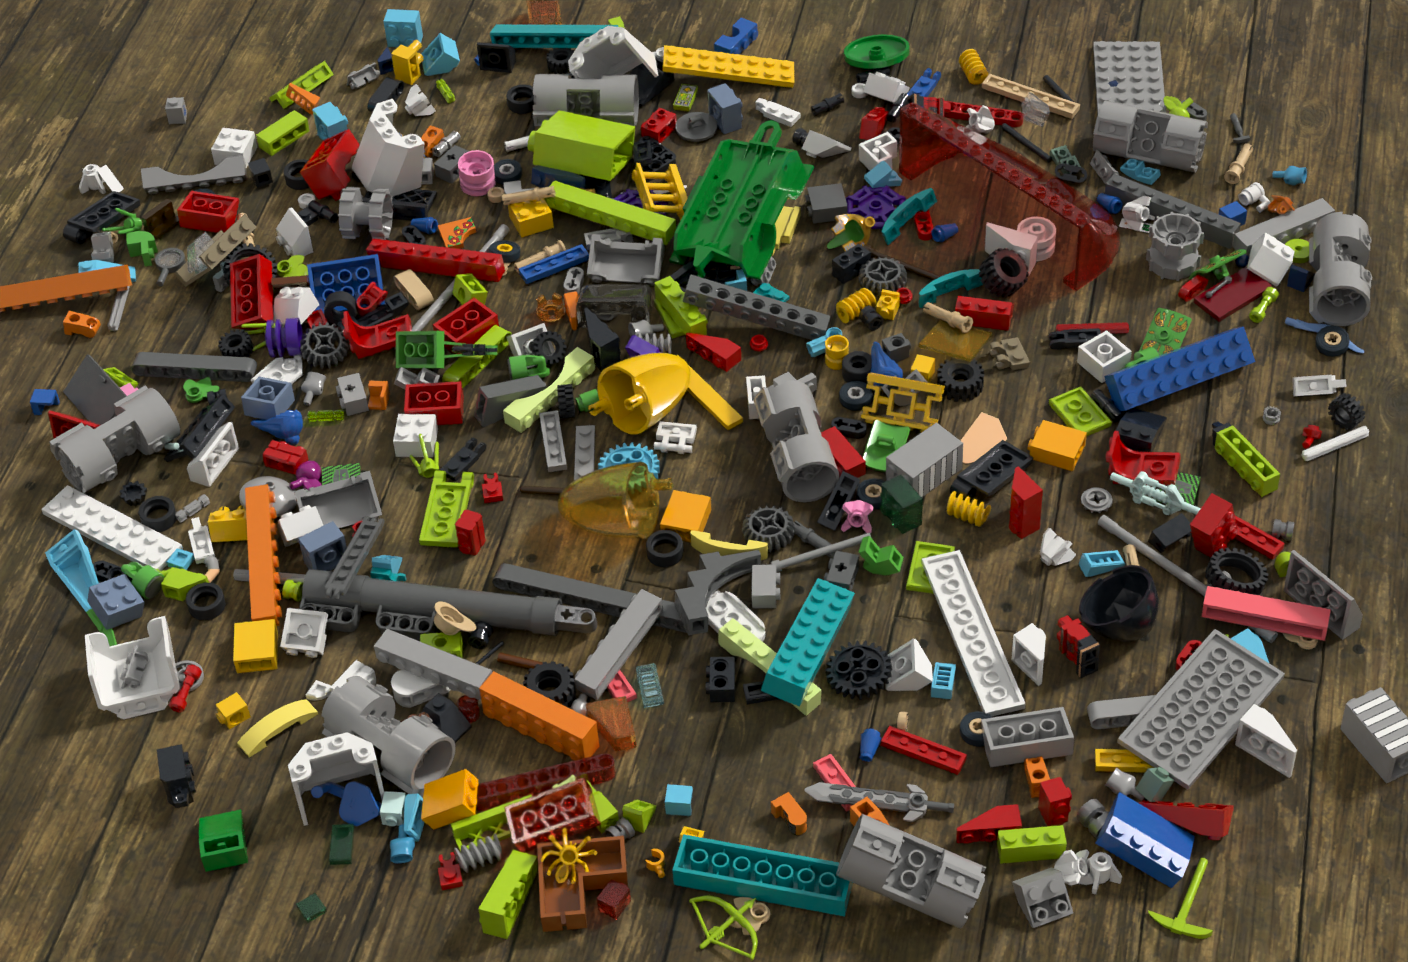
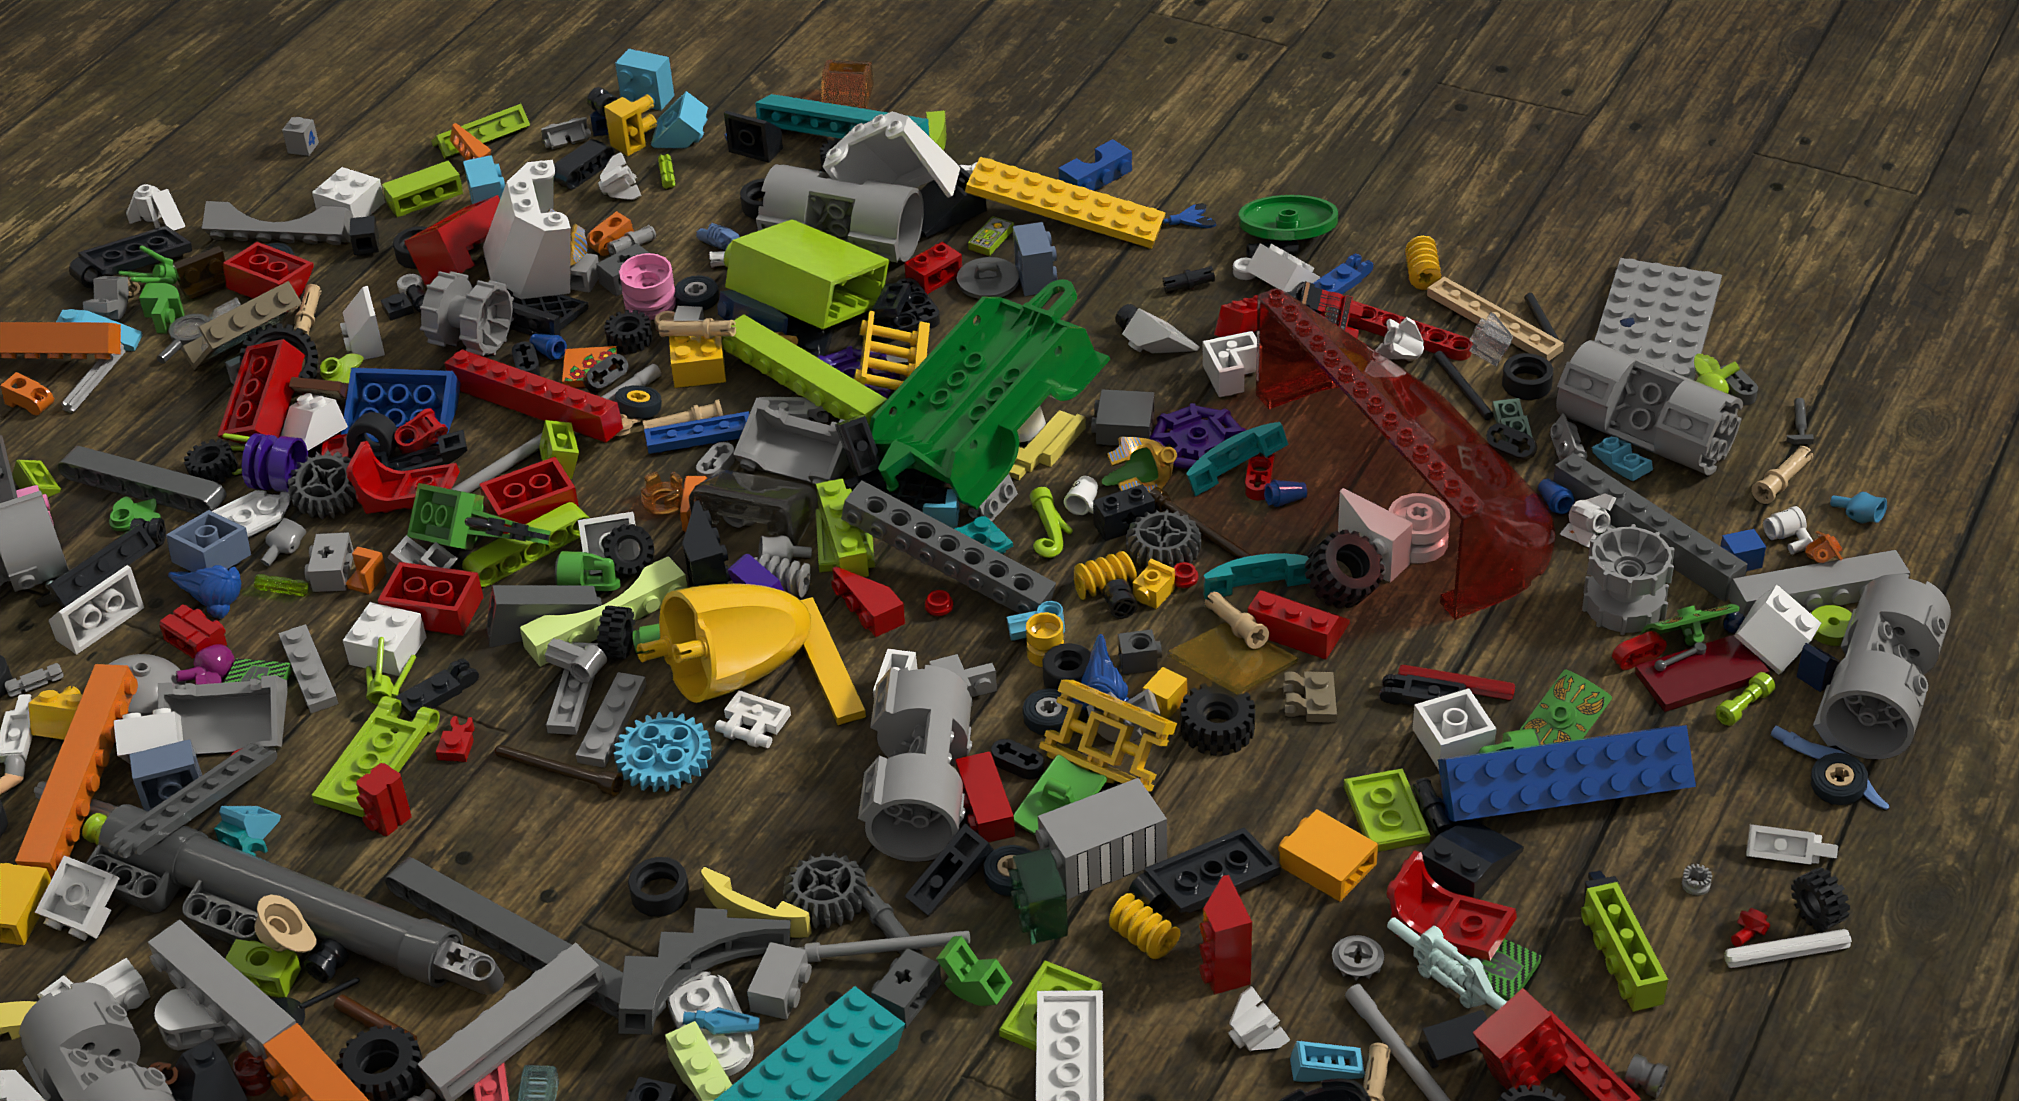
camera: 15 degrees right, 5 degrees down
tan beam [394,269,434,310] -> none
clear yellow windscreen [558,462,673,538] -> none
light orange brick [660,490,711,542] -> none
white hinge [755,98,801,127] -> none
bright pink brick [841,500,873,533] -> none
medium azure slope [864,161,902,188] -> none
light nougat sticker [961,412,1007,464] -> none
none -> light grey plate [278,624,338,714]
none -> light grey piece [545,638,607,683]
none -> black beam [583,354,628,393]
none -> black wheel [587,87,618,117]
none -> black tyre [604,310,652,354]
none -> dark azure piece [683,1007,760,1035]
none -> medium blue hinge [696,223,739,250]
none -> black brick [835,415,882,476]
none -> lime plant [1029,487,1073,558]
none -> white piece [1064,476,1098,515]
none -> blue piece [1163,203,1216,228]
none -> black tyre [1502,353,1553,400]

